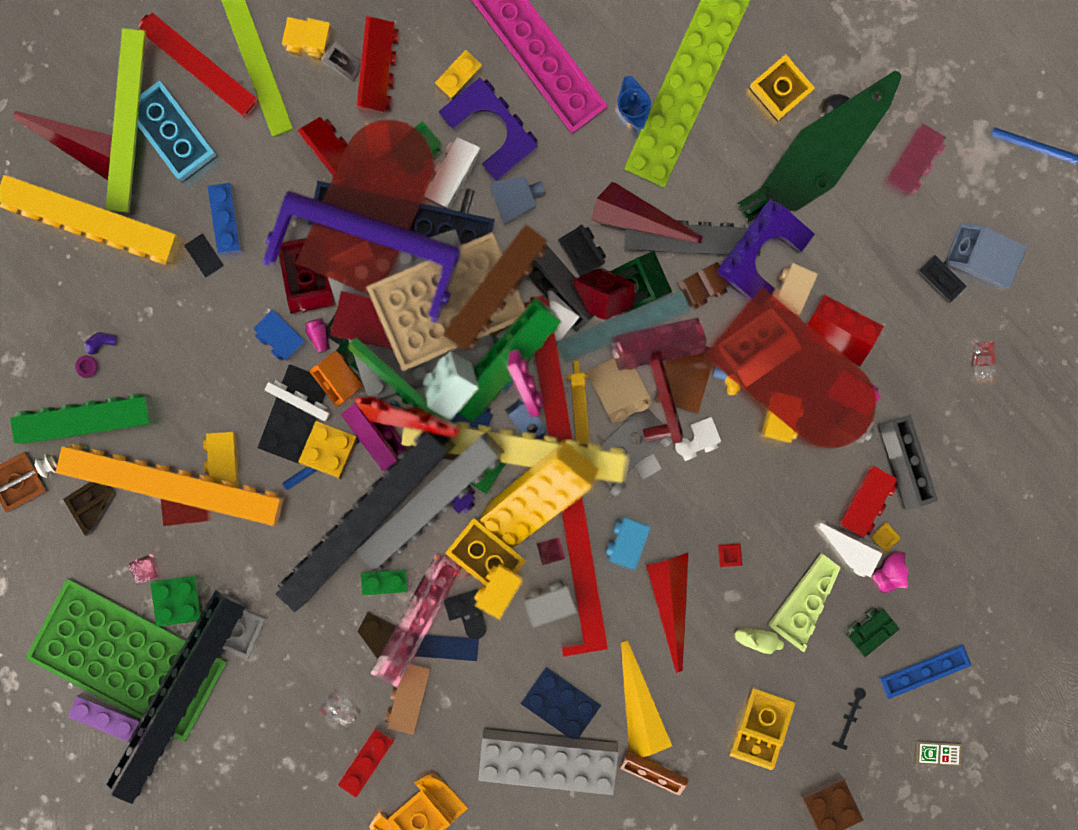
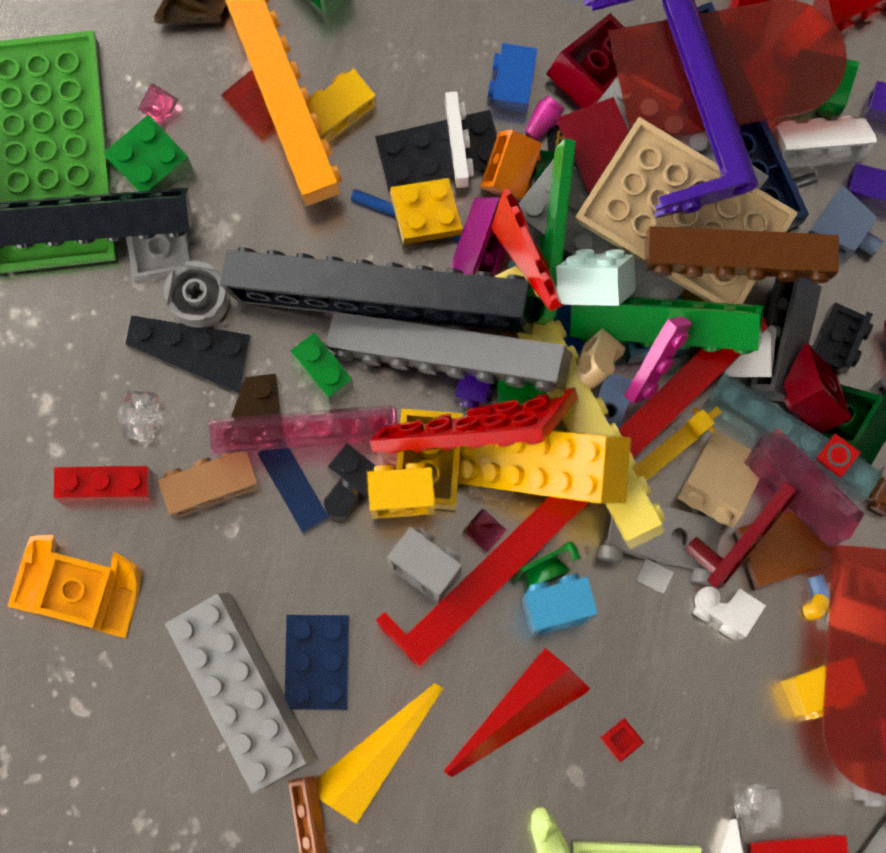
camera: 55 degrees right, 10 degrees down
none -> black wing [125,315,252,395]
none -> light grey brick [164,261,229,328]
none -> red wing [370,387,578,454]
none -> green hat [512,541,581,589]
none -> tan leg [577,328,626,388]
none -> clear brick [734,783,783,832]
none -> red tile [815,433,861,478]

